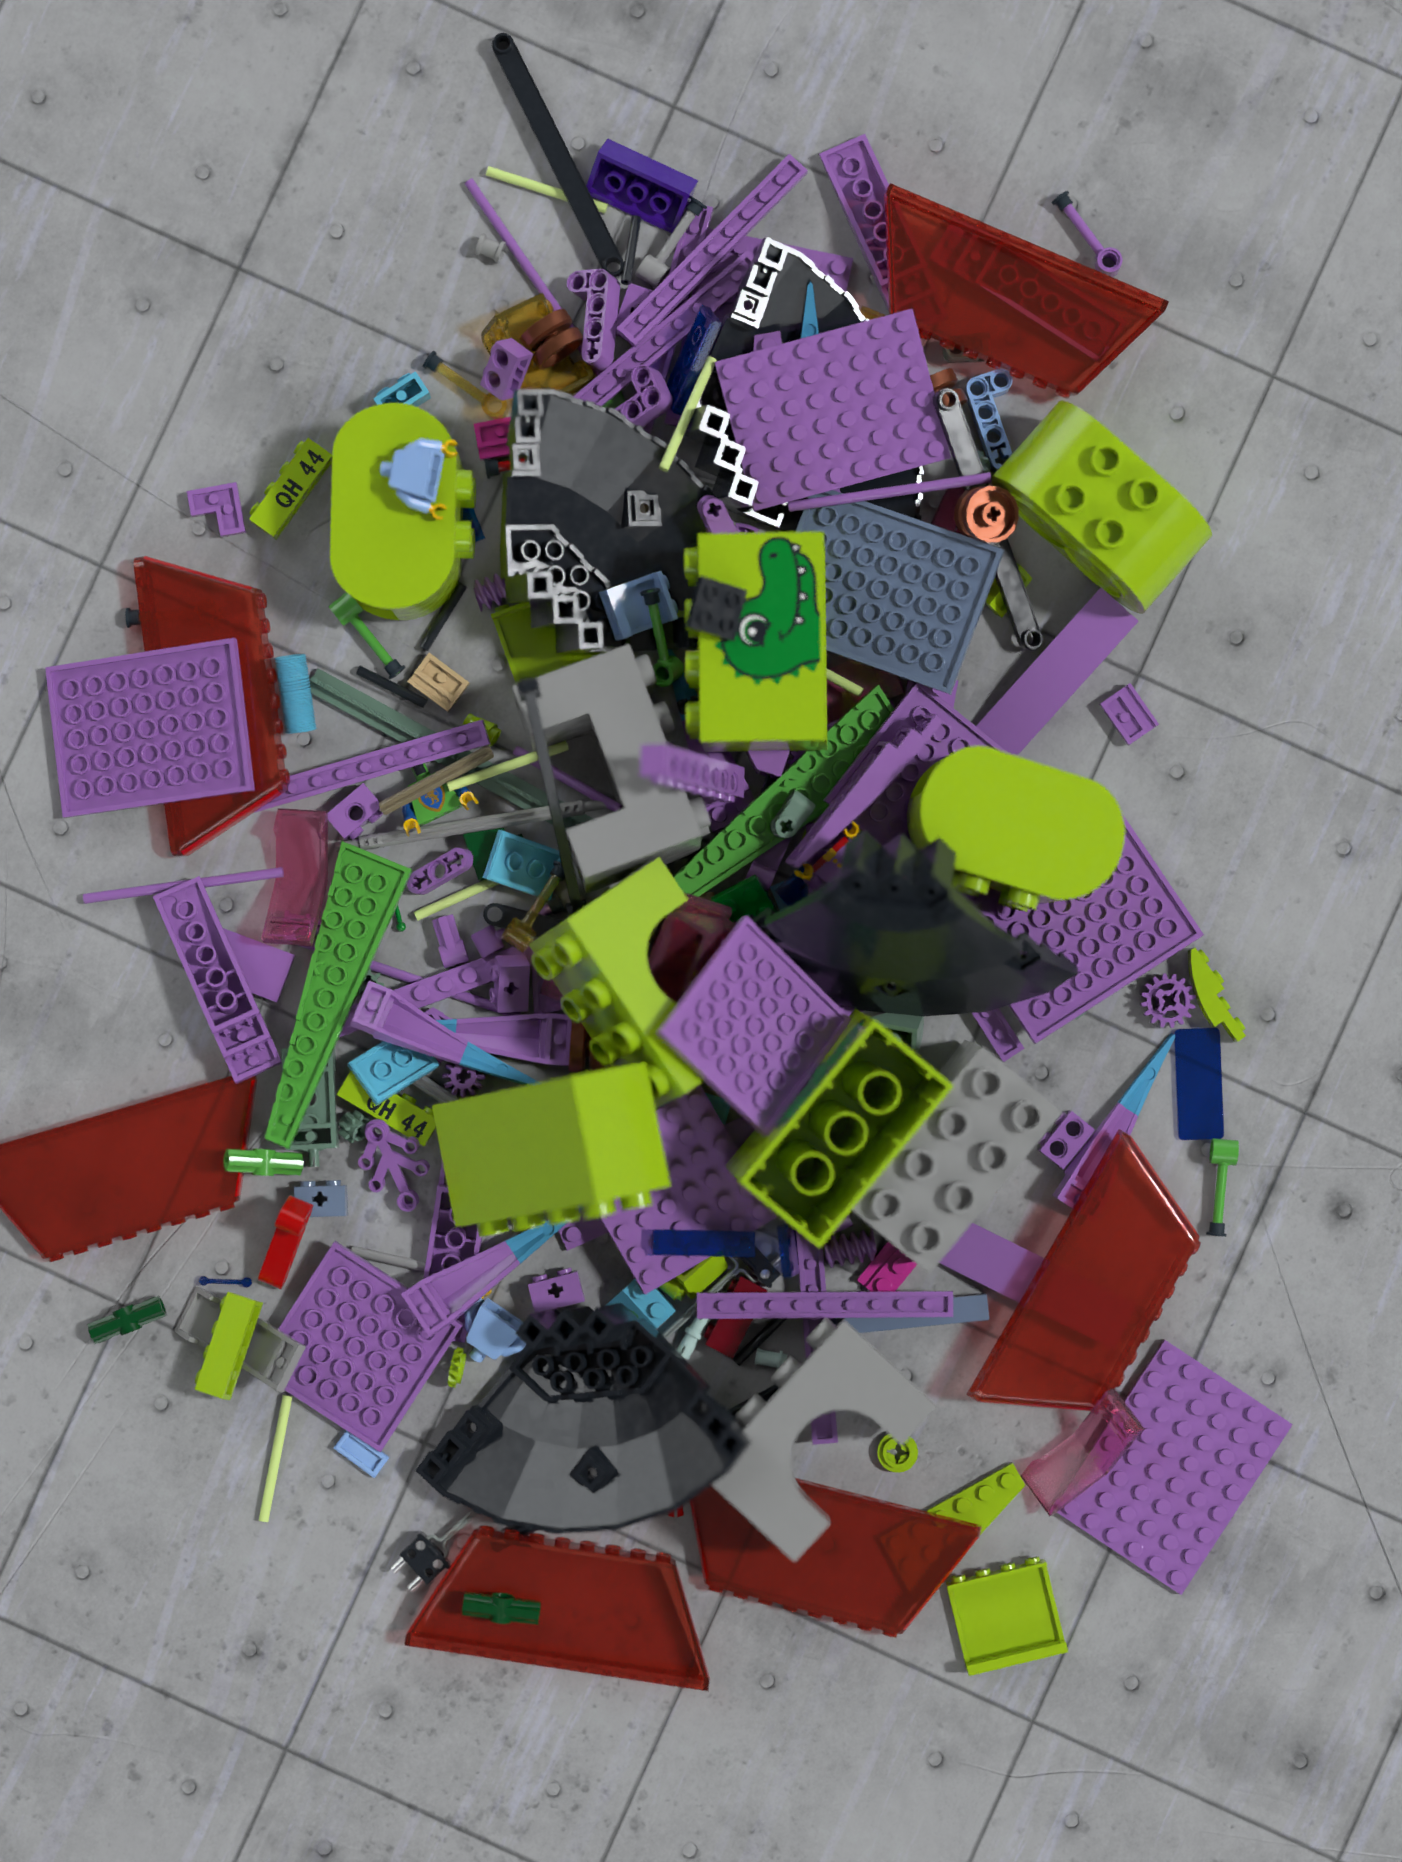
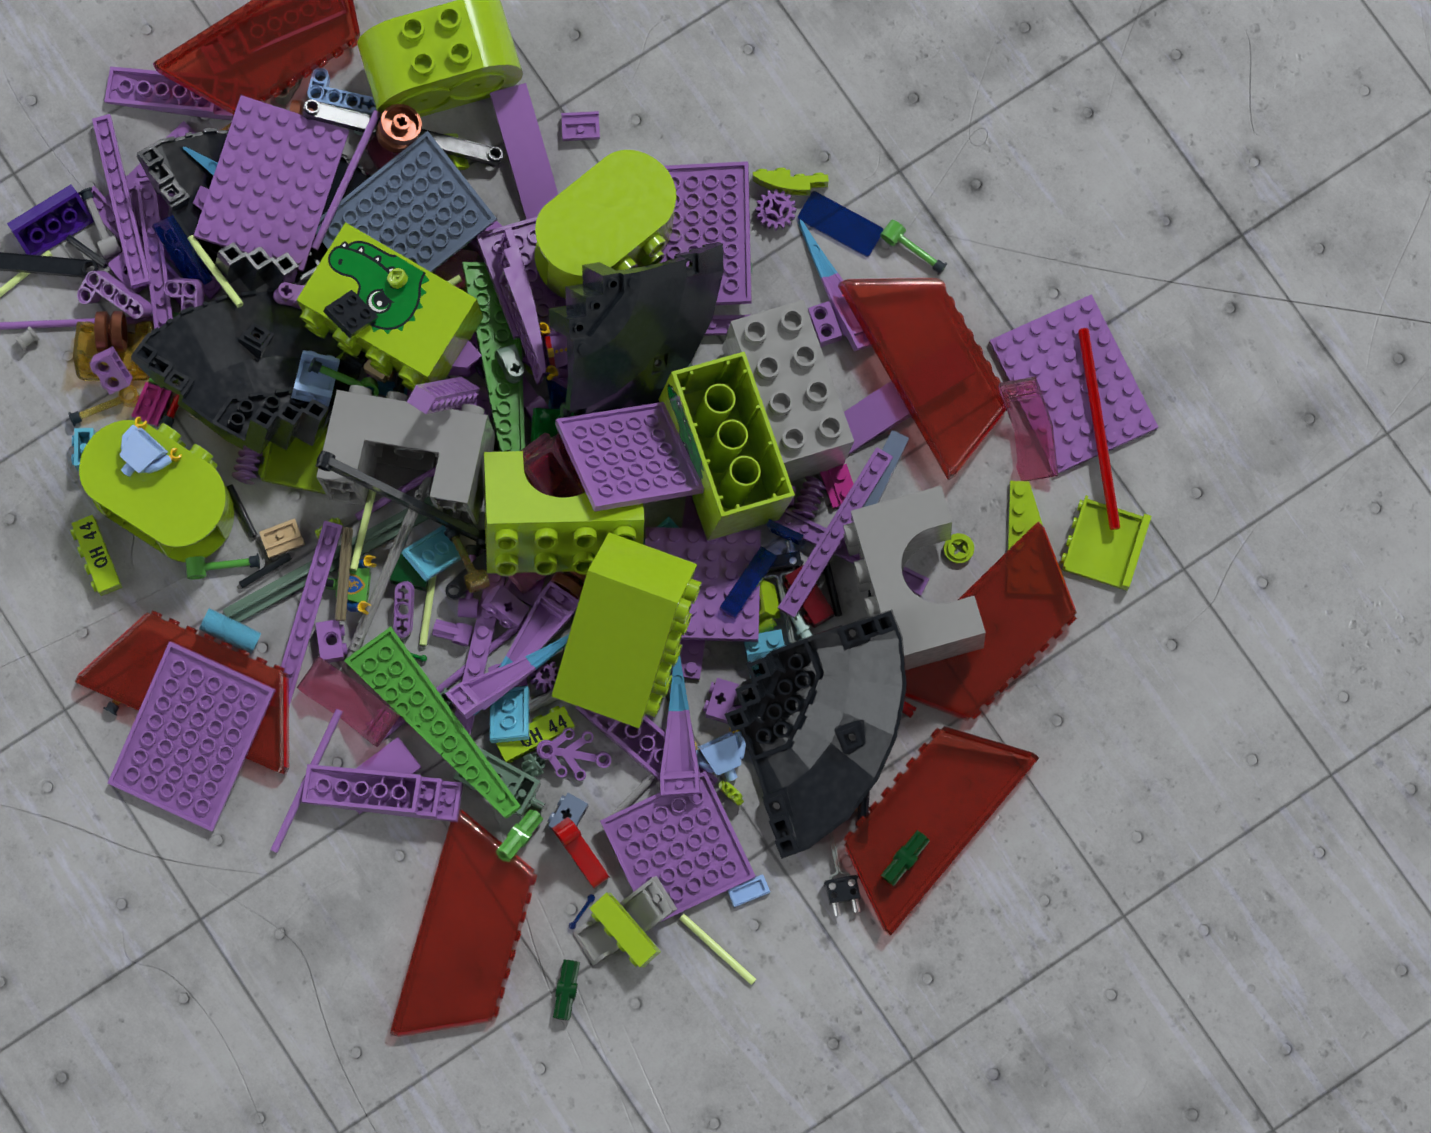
camera: 60 degrees left, 10 degrees down
medium lavender plate [187,482,246,537] -> none
light aqua pin [755,1348,788,1369] -> none
none -> lime tile [387,268,408,288]
none -> red axle [1078,328,1120,530]

